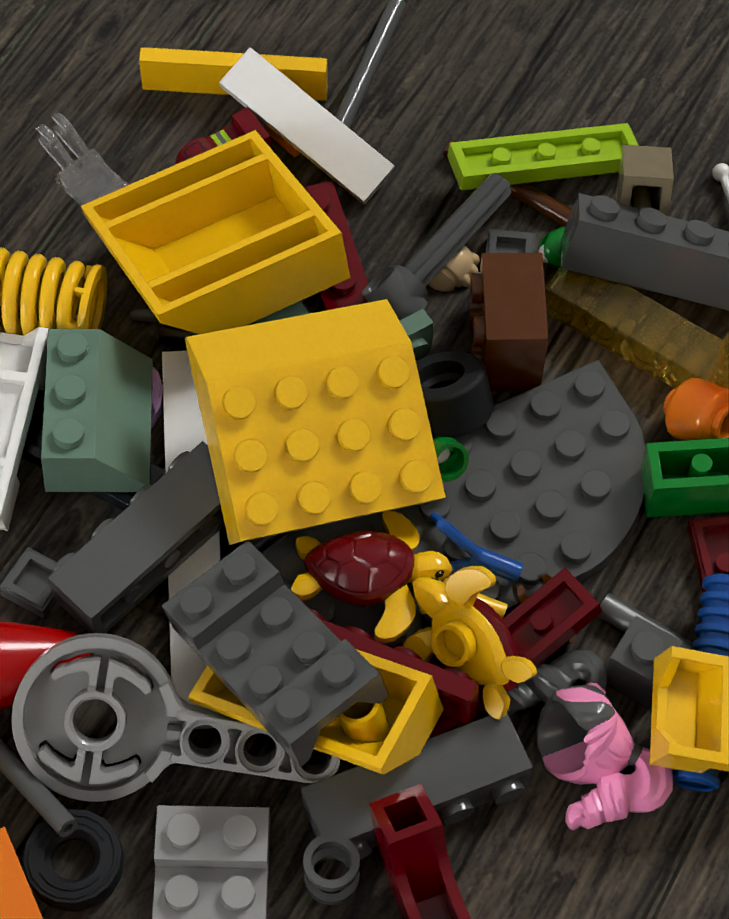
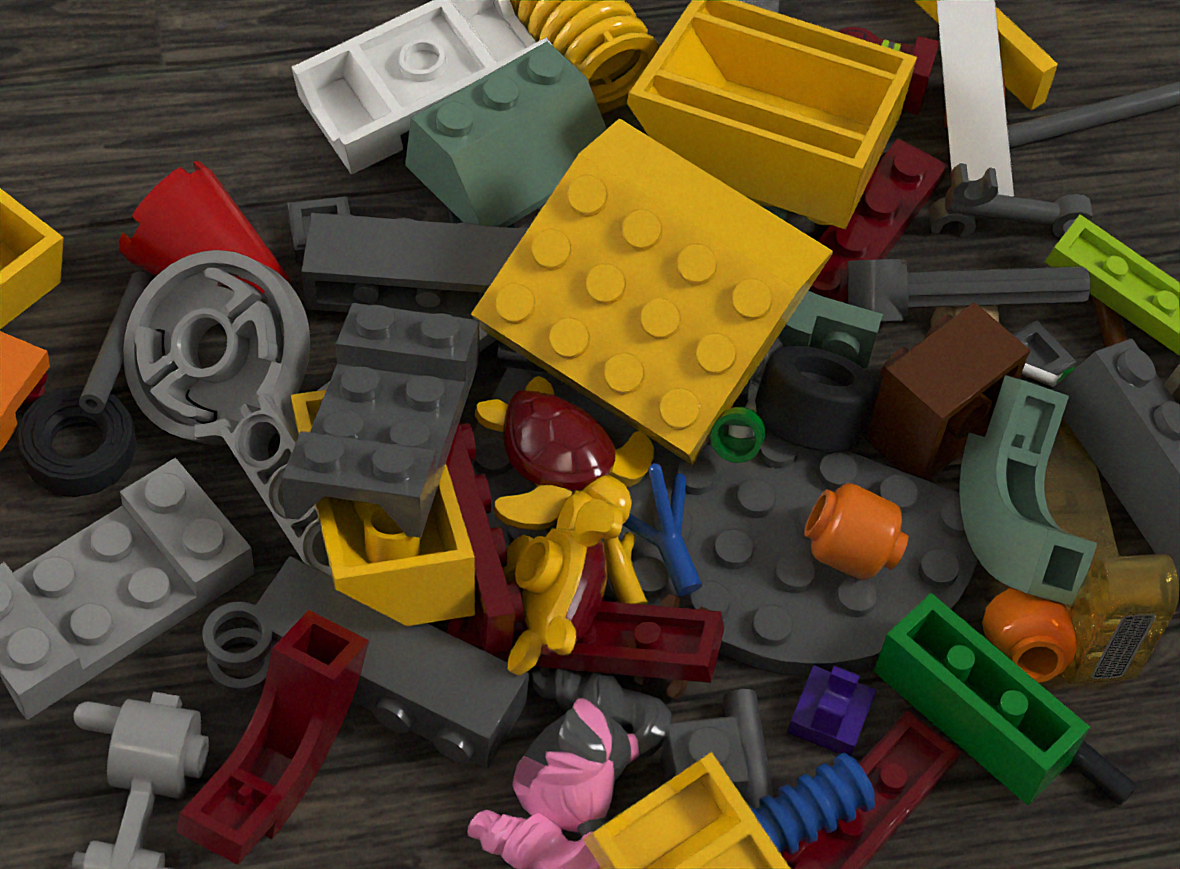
camera: 45 degrees right, 5 degrees down
none -> dark purple tile [787,665,877,757]
none -> orange head [804,483,908,581]
none -> dark grey bar [929,163,1093,239]
none -> sand green arch [960,375,1097,607]

